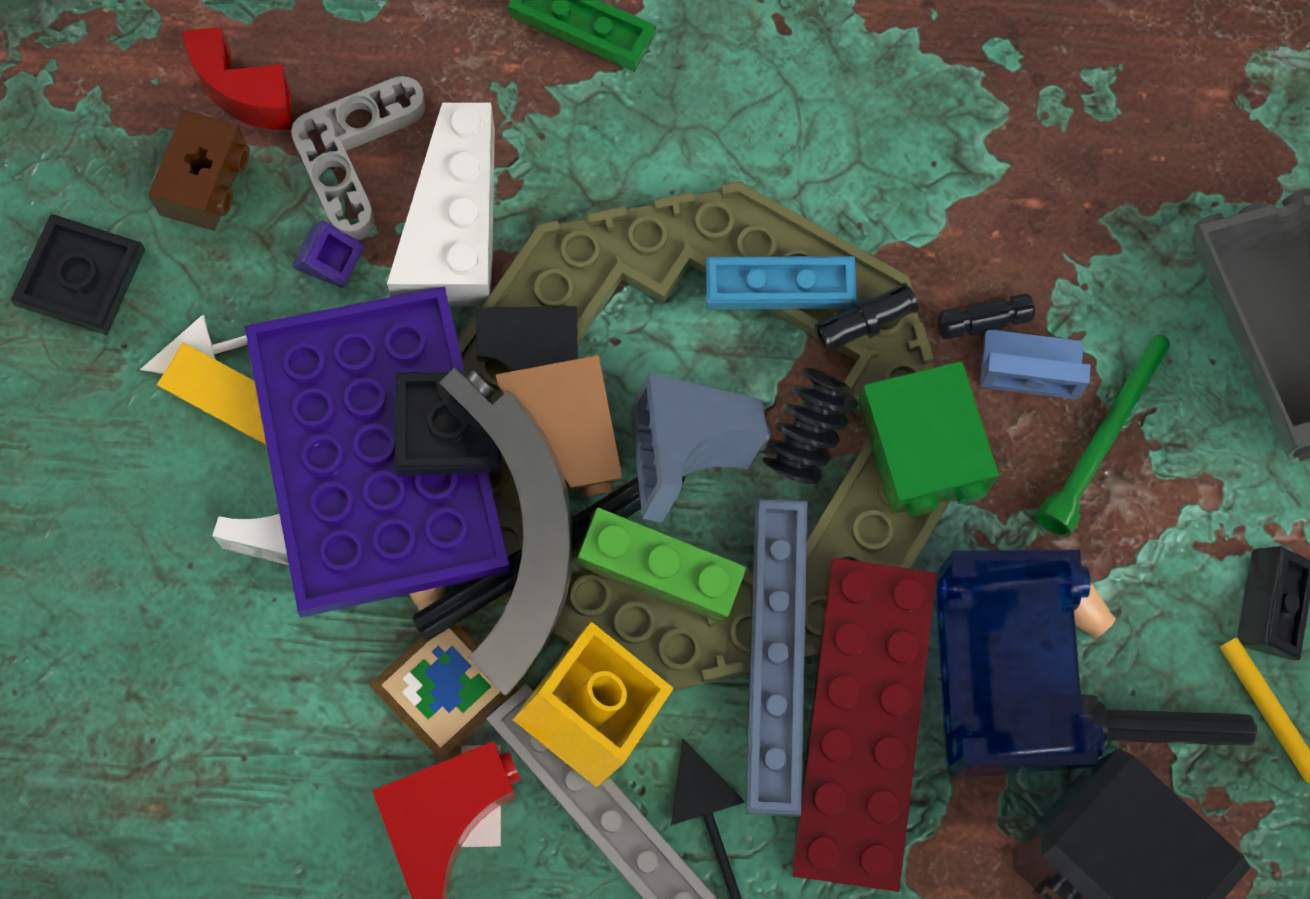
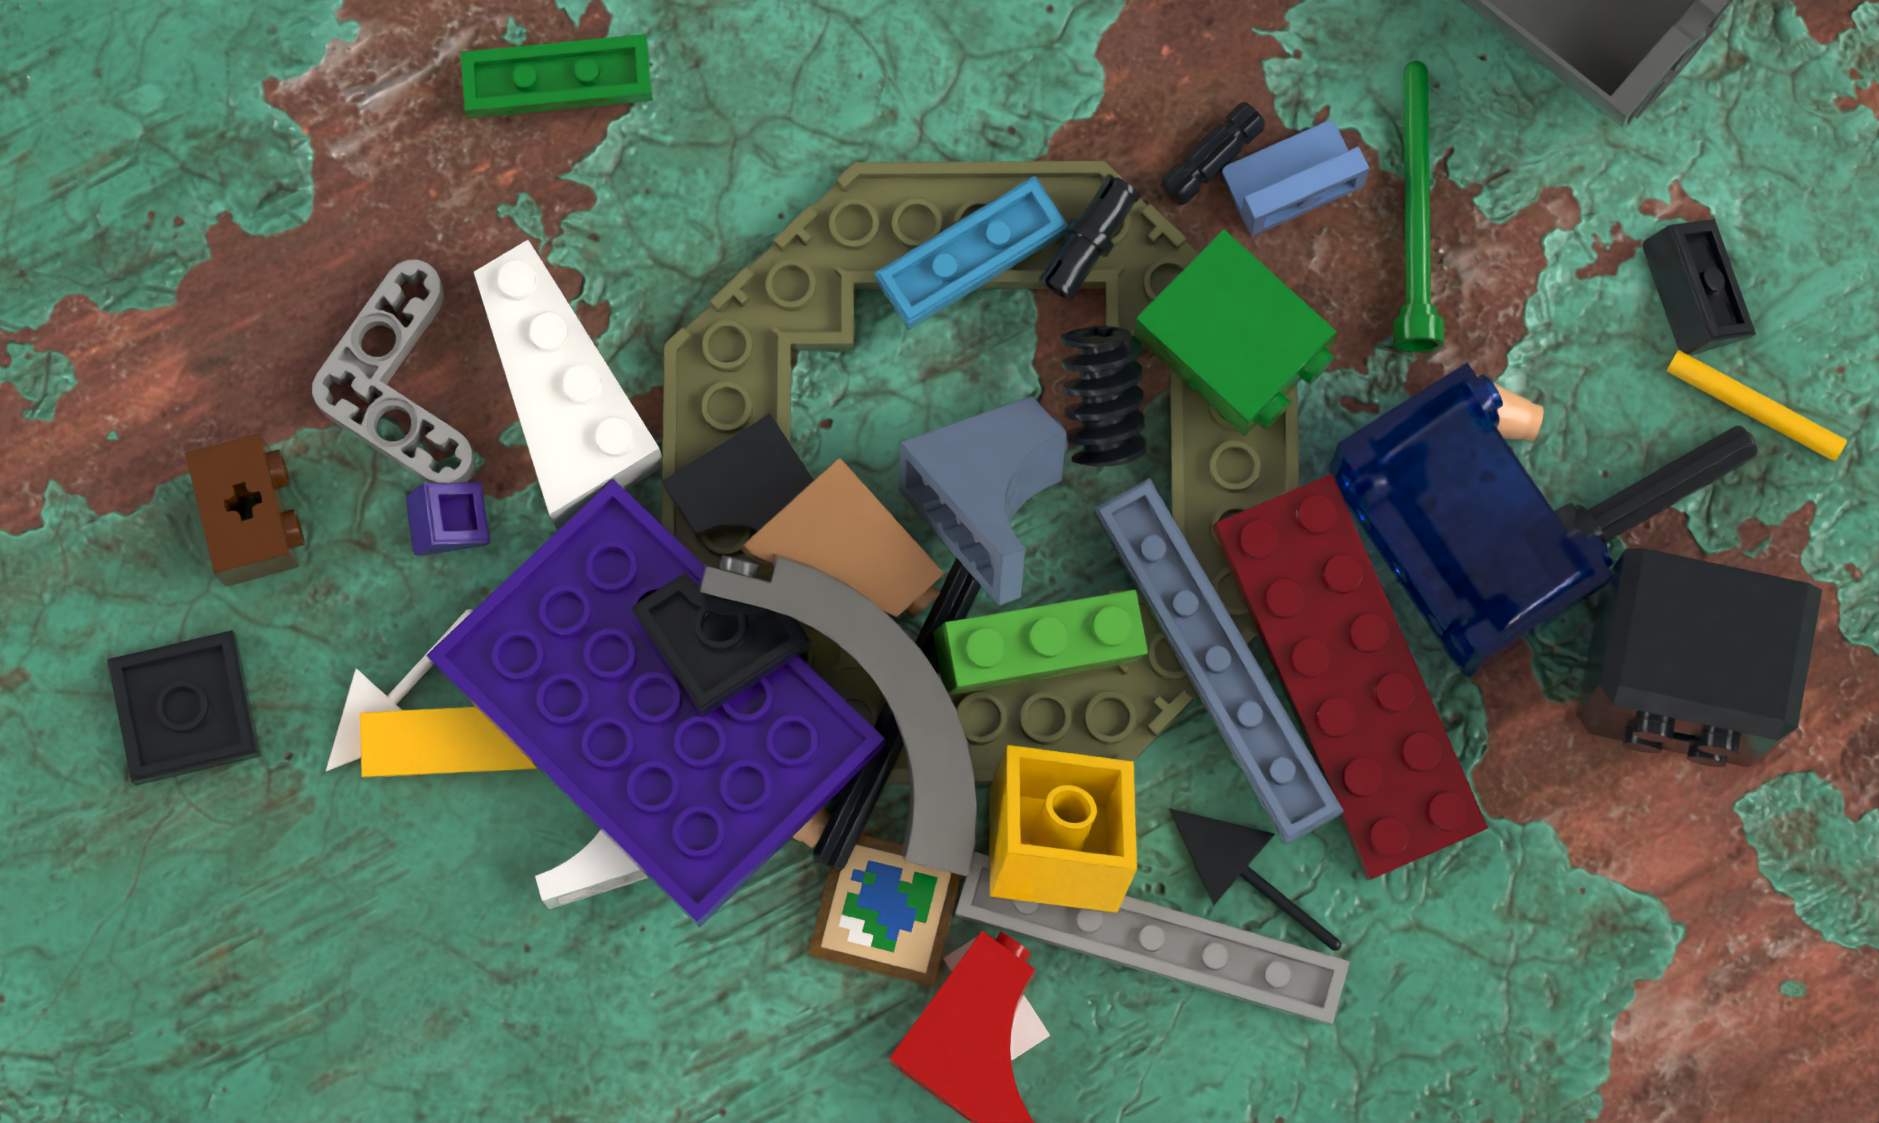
camera: 25 degrees left, 5 degrees up
red brick [183,27,293,130] -> none

